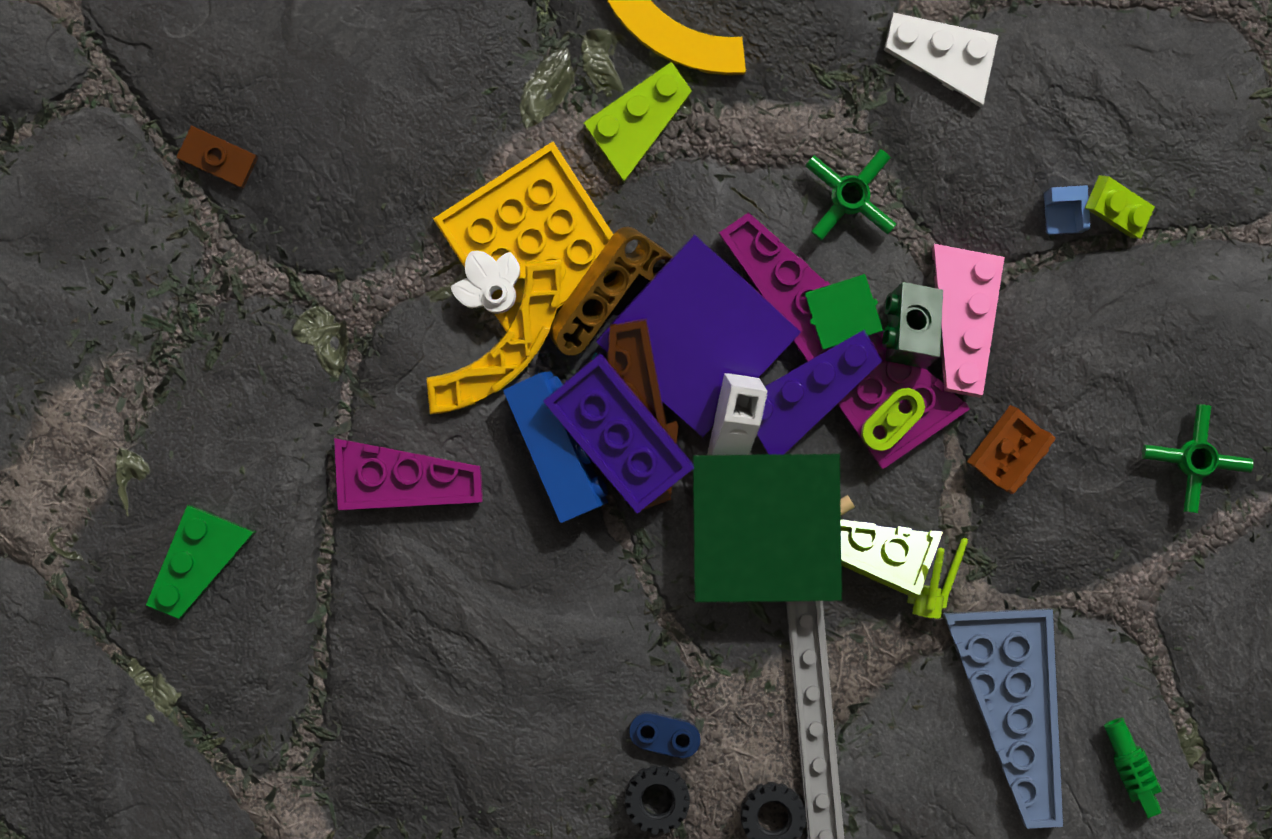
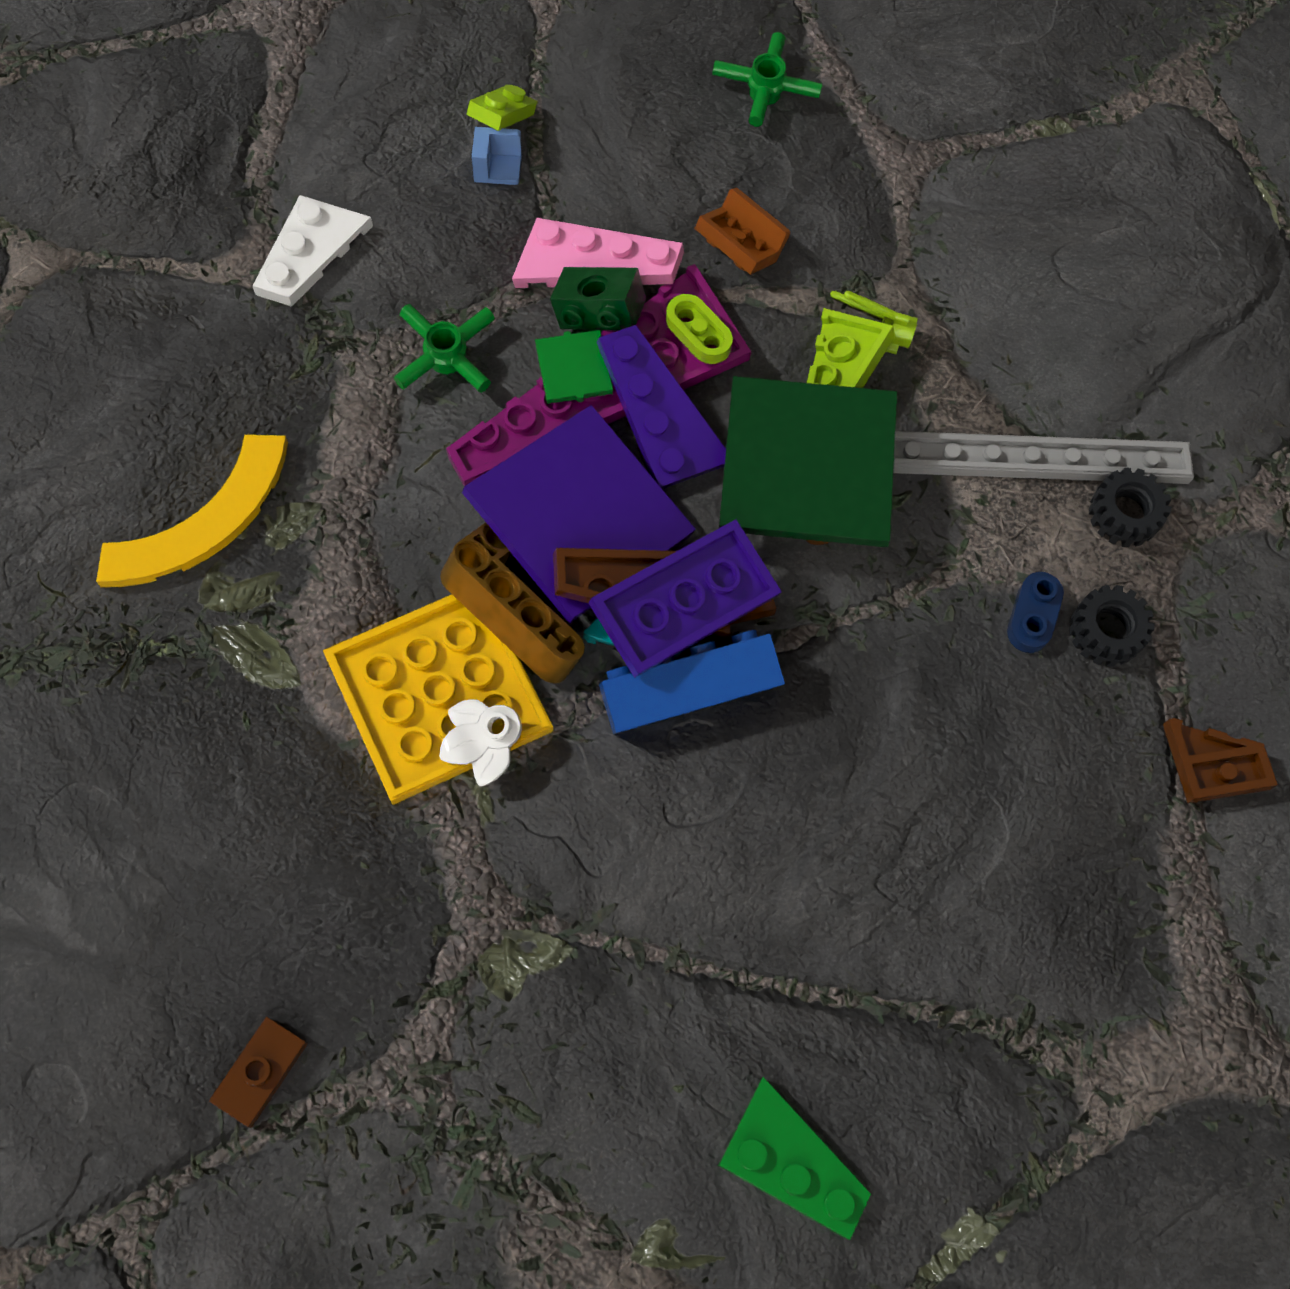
camera: 85 degrees left, 20 degrees down
magenta wing [334,438,483,510] -> none
yellow tile [427,260,562,415] -> none
lime wing [584,62,692,183] -> none
white slope [707,373,768,455] -> none
sand blue wing [942,608,1063,829] -> none
green hinge [1104,717,1162,818] -> none

